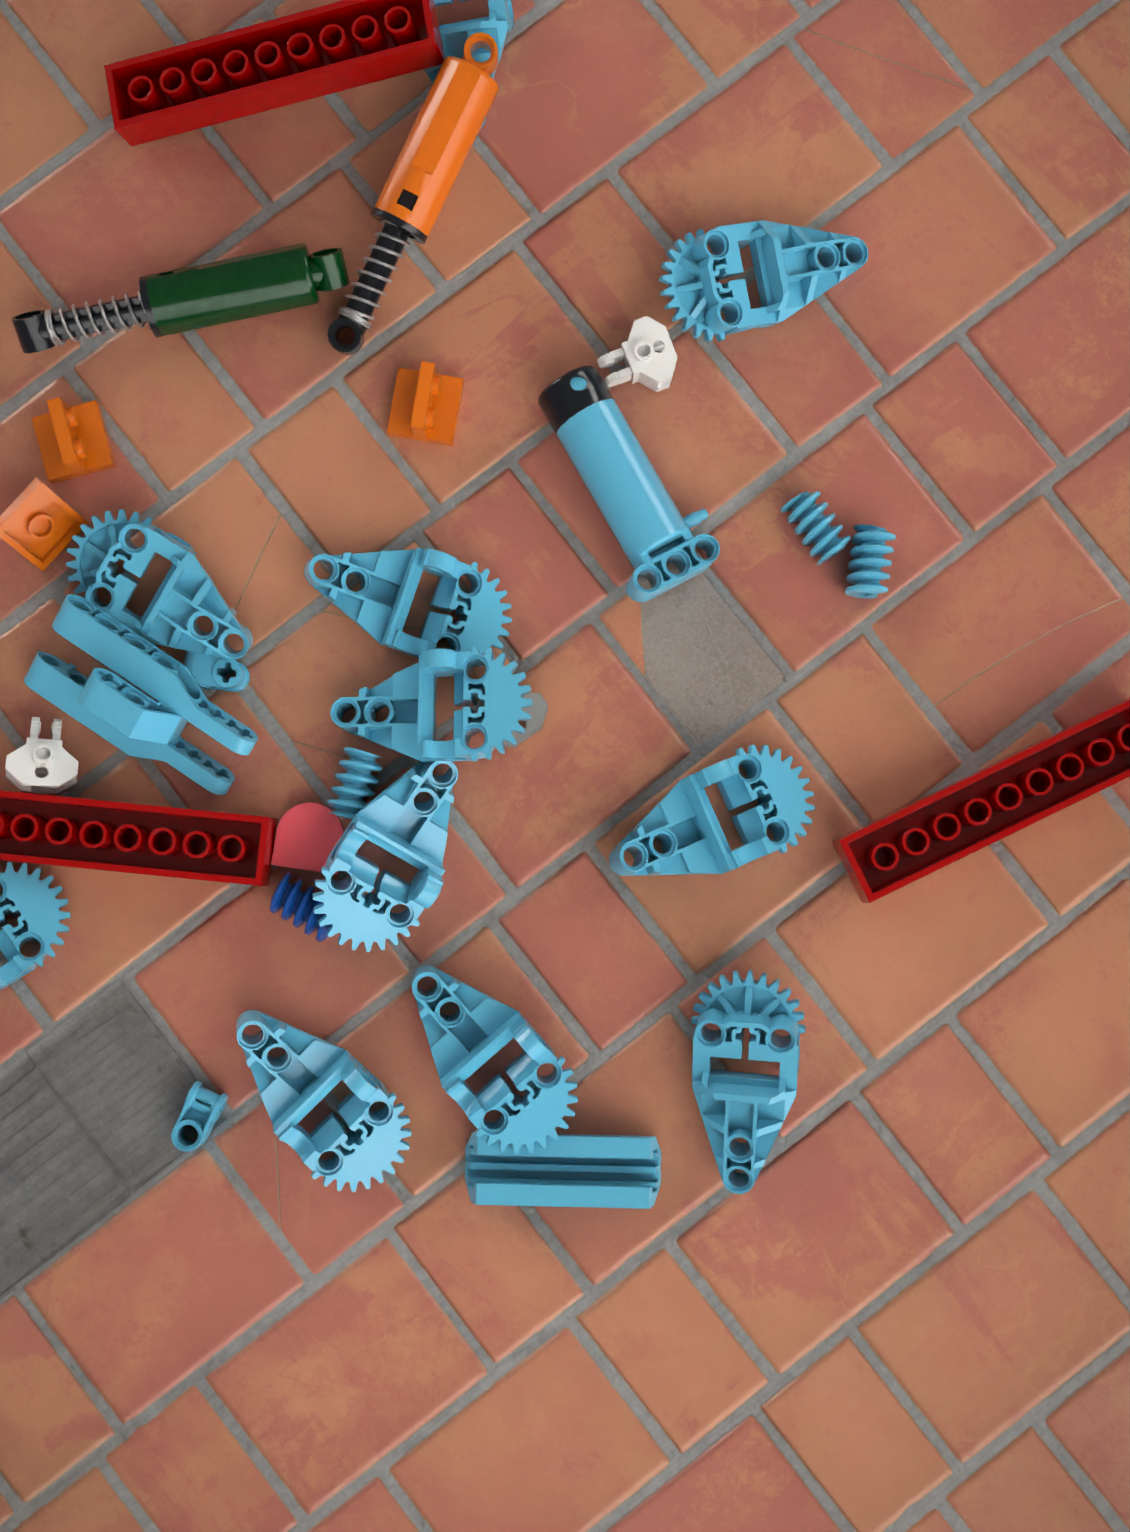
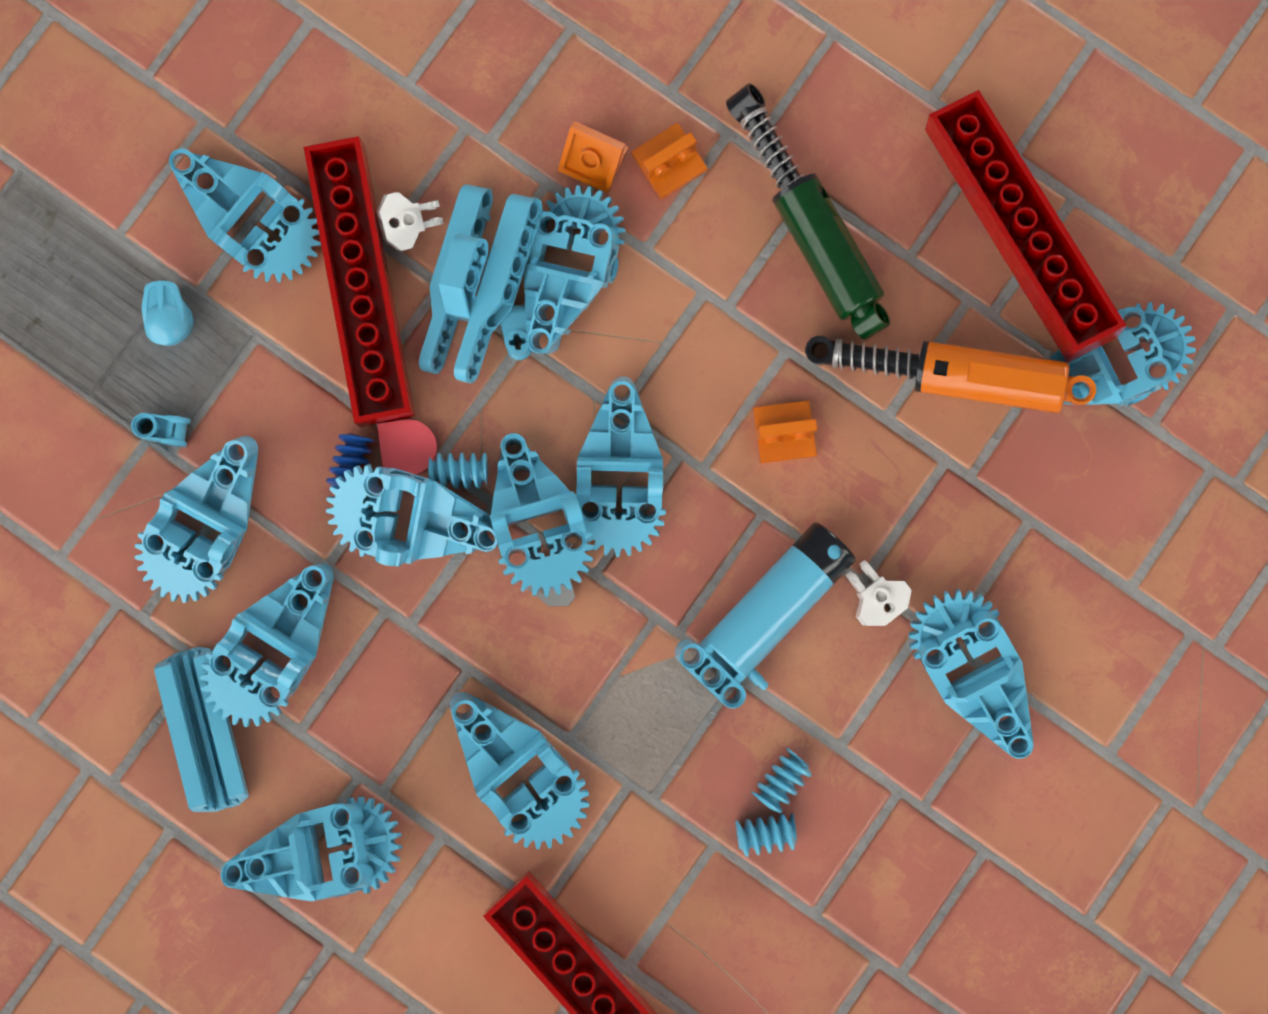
camera: 75 degrees right, 0 degrees up
none -> medium azure helmet [142,280,194,346]

